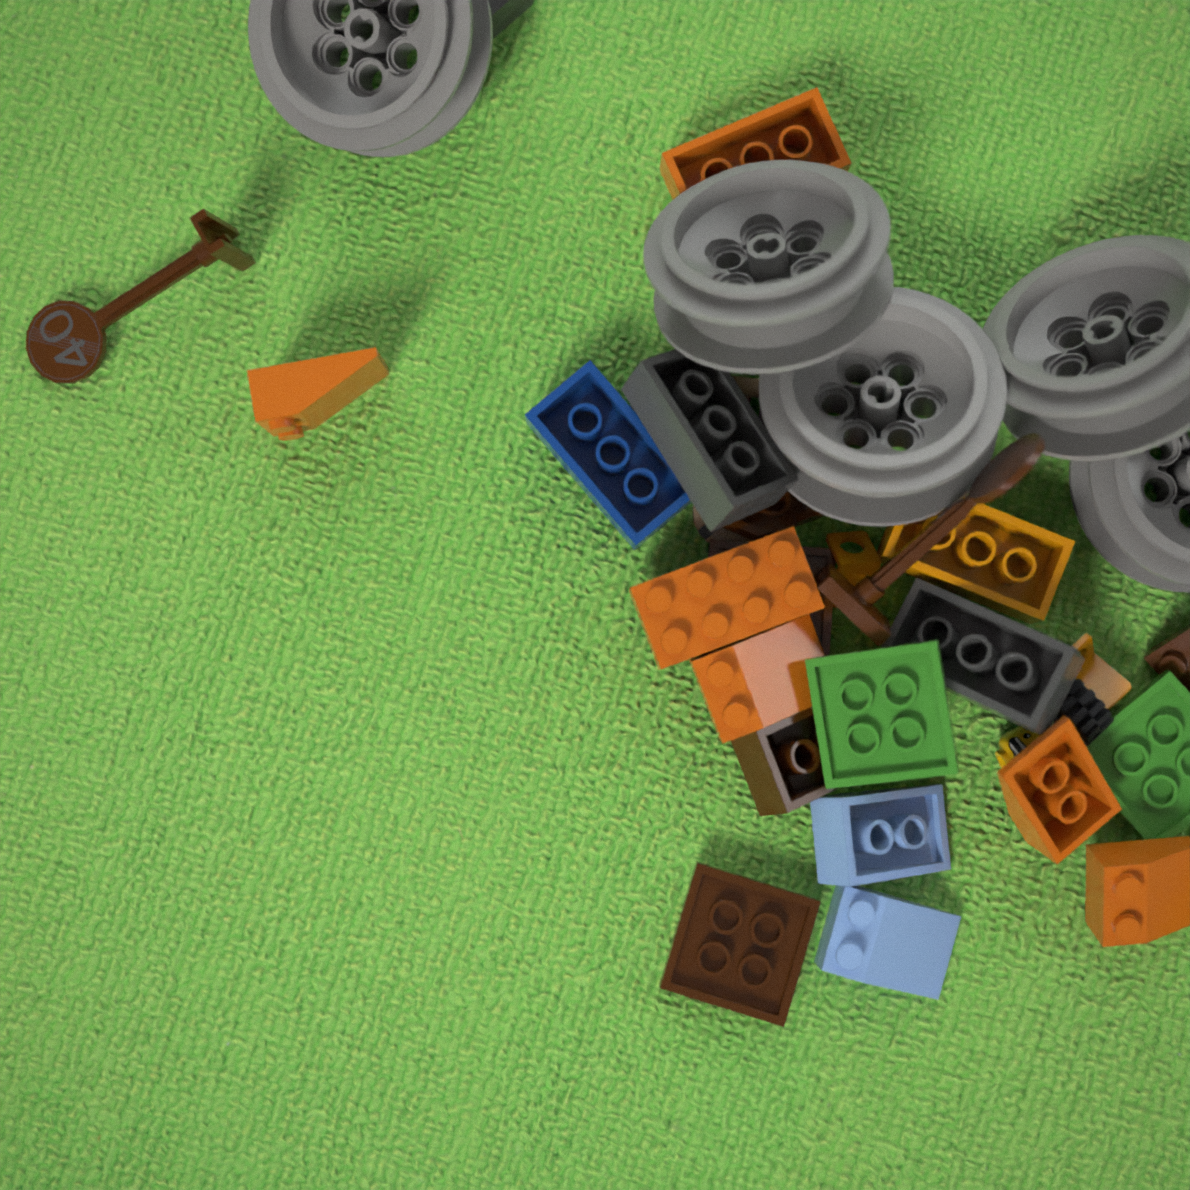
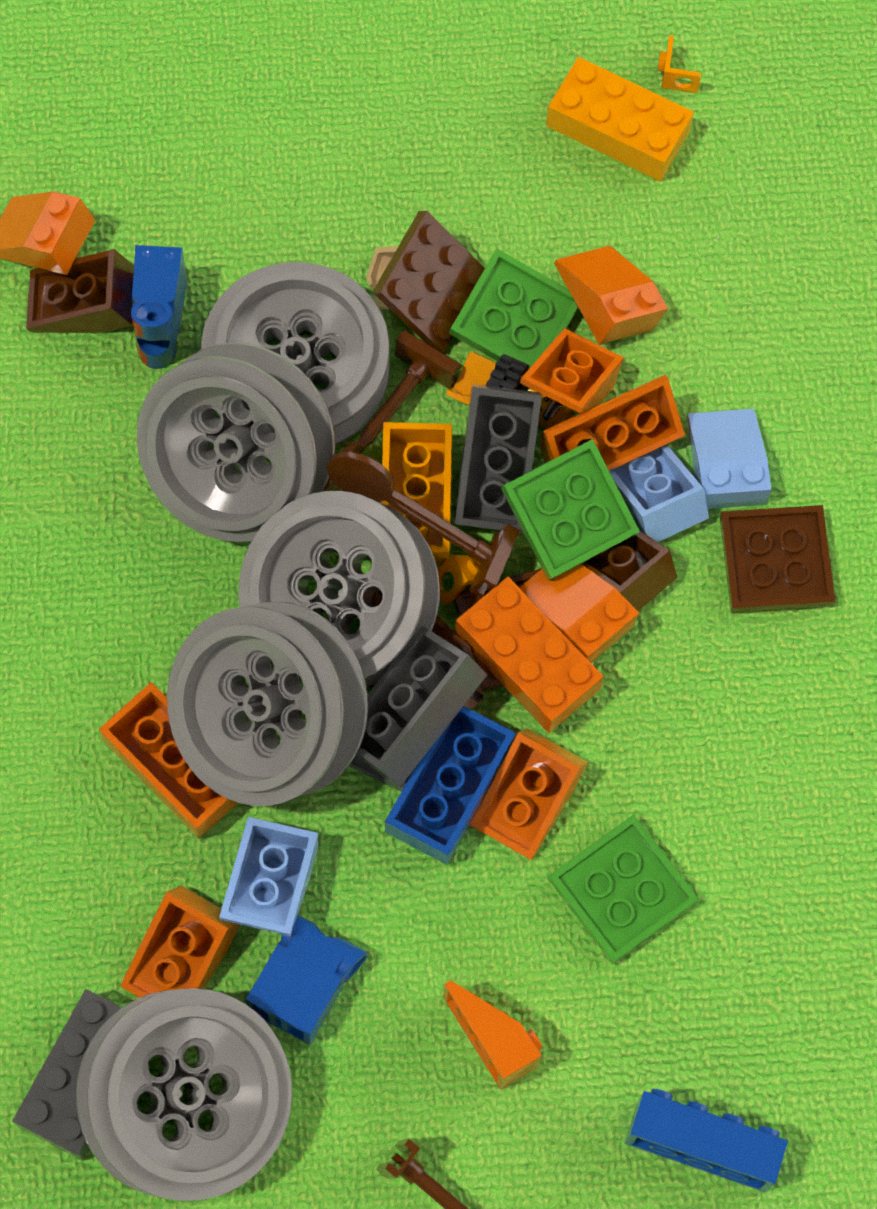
camera: 115 degrees left, 15 degrees down
none -> orange slope [120,886,240,998]
none -> light blue slope [219,817,319,936]
none -> blue piece [246,915,369,1045]
none -> reddish brown piece [322,330,460,492]
none -> orange slope [470,728,589,860]
none -> orange slope [540,375,685,471]
none -> bright green plate [548,815,699,965]
none -> blue brick [624,1088,788,1193]

